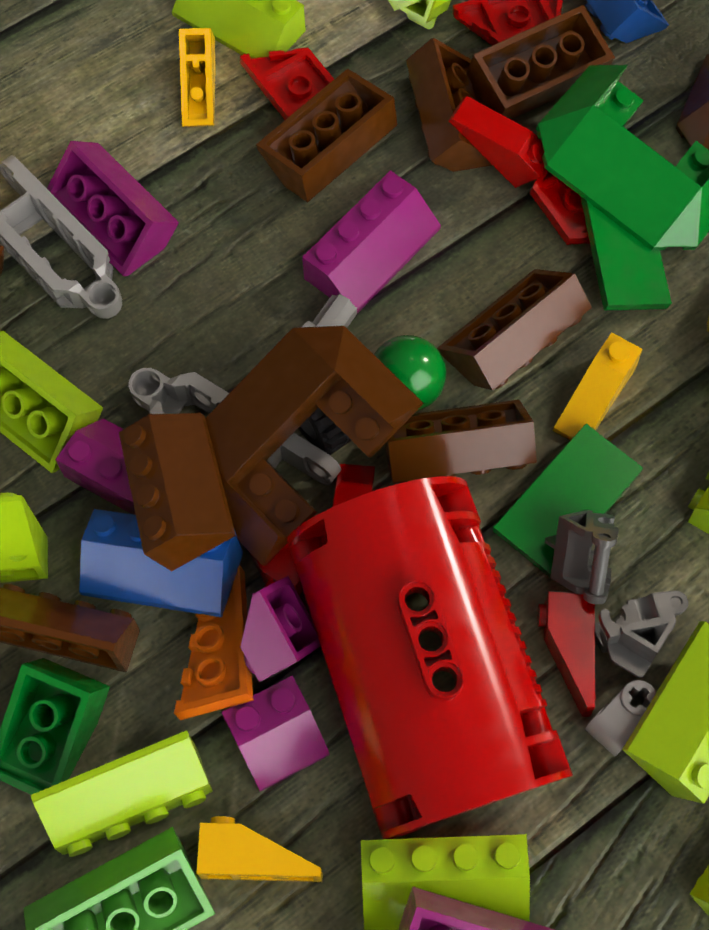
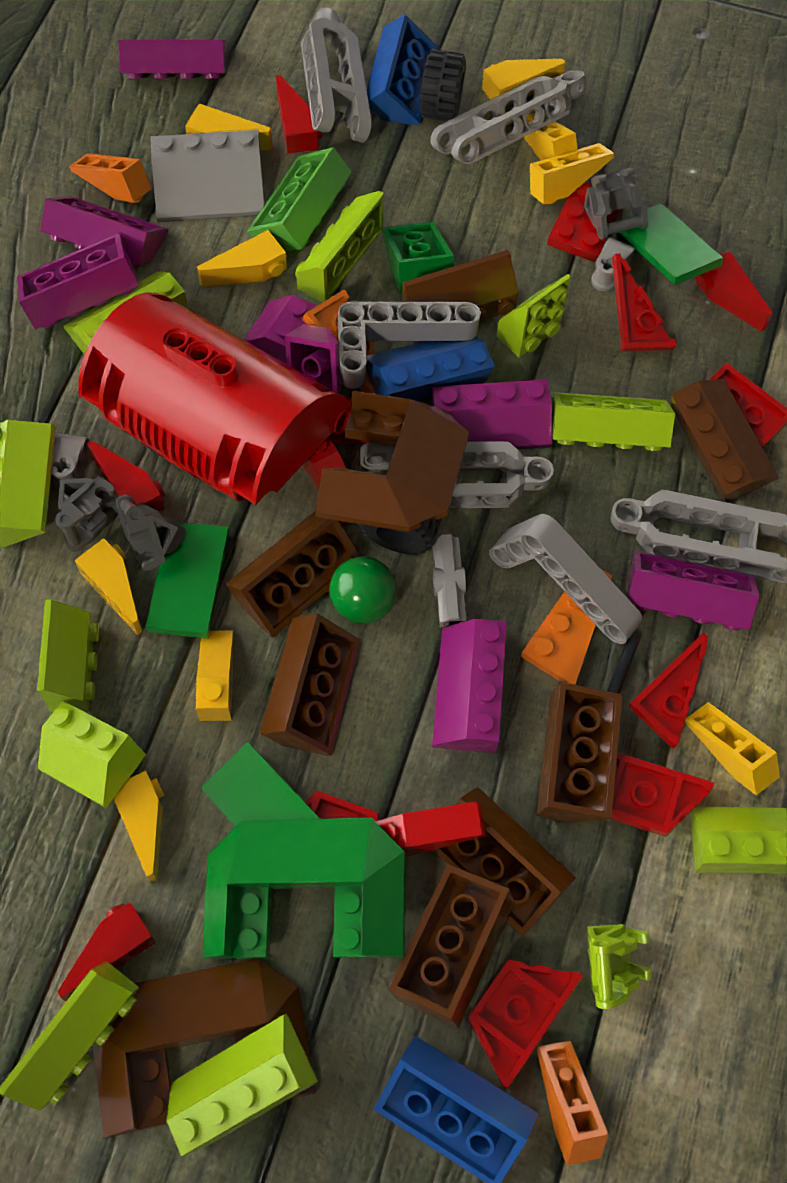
camera: 140 degrees right, 0 degrees up
reddish brown slope [119,413,236,572] -> none
none -> yellow slope [75,538,142,635]
none -> light grey beam [338,302,481,389]
none -> light grey beam [489,514,643,644]
none -> orange wing [521,568,612,685]
none -> black bar [607,638,638,694]
none -> red wing [629,633,708,749]

